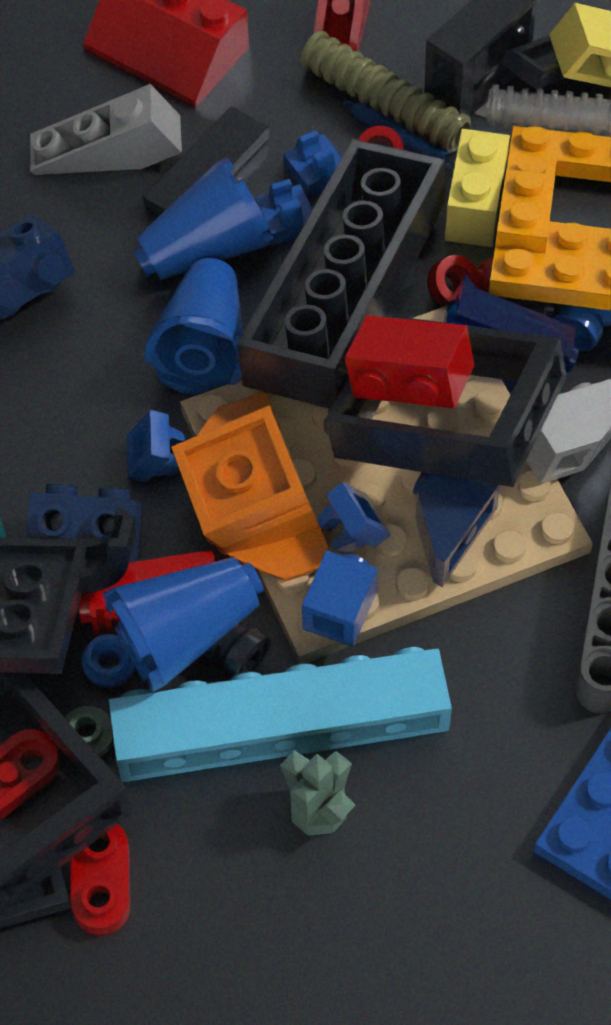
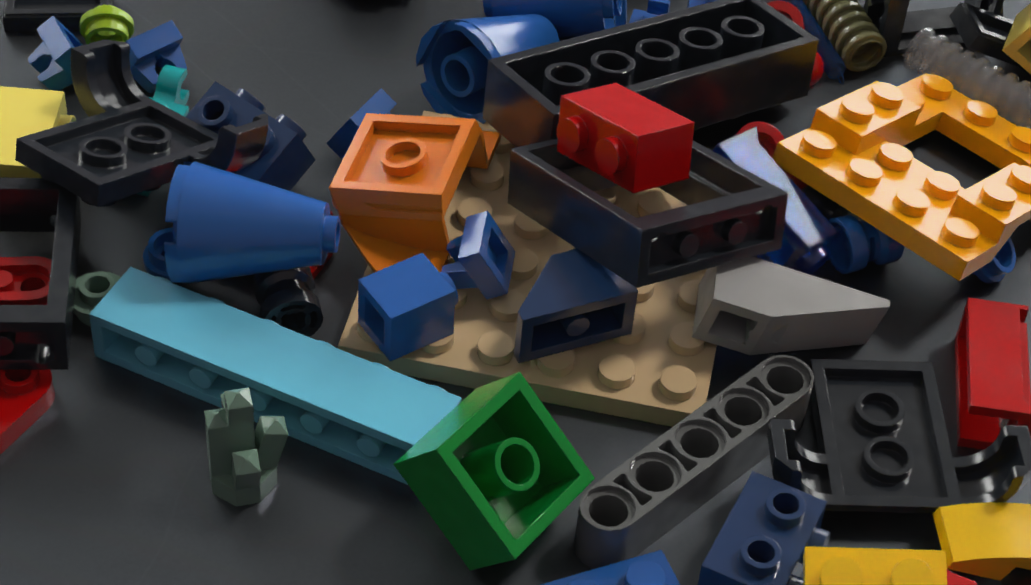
camera: 30 degrees right, 15 degrees down
light yellow brick [445,129,510,248] -> none
none -> green brick [393,372,595,571]

